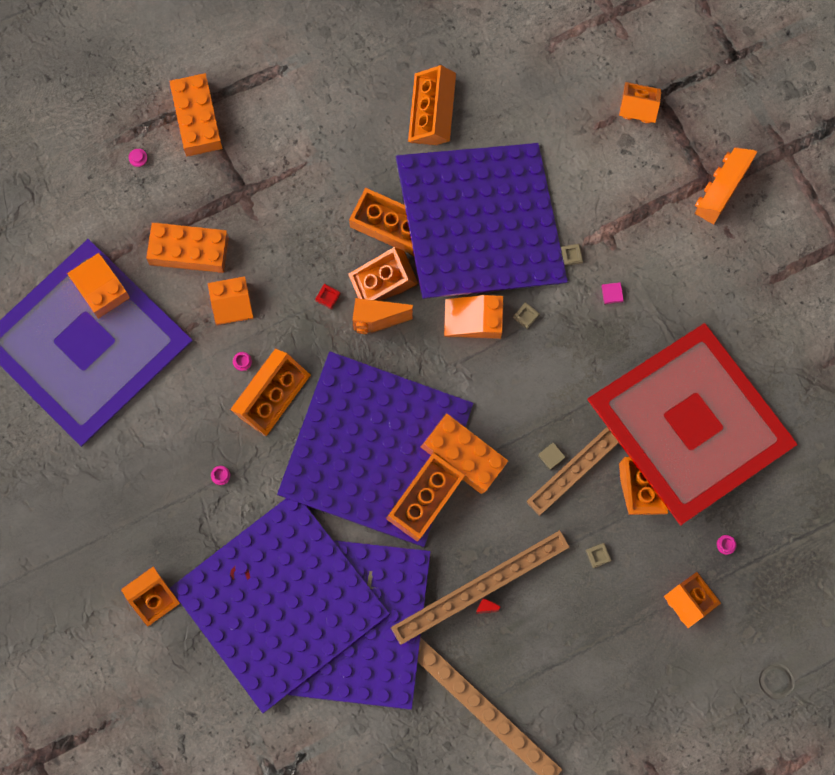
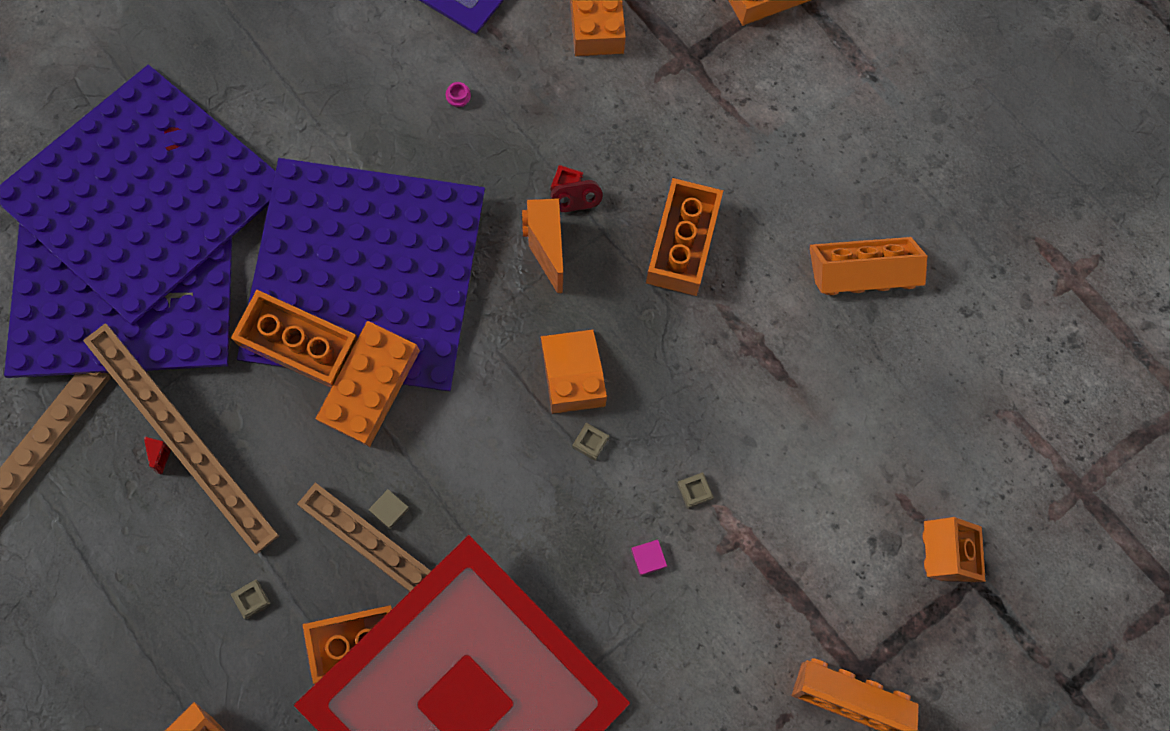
camera: 75 degrees right, 5 degrees down
orange slope [121,566,180,627] -> none
orange slope [208,276,253,325] -> none
dark pink plate [211,466,230,485] -> none
orange slope [230,349,311,436] -> none
orange slope [349,247,418,301] -> none
dark purple baseplate [396,143,568,299] -> none
none -> dark red plate [550,180,603,212]

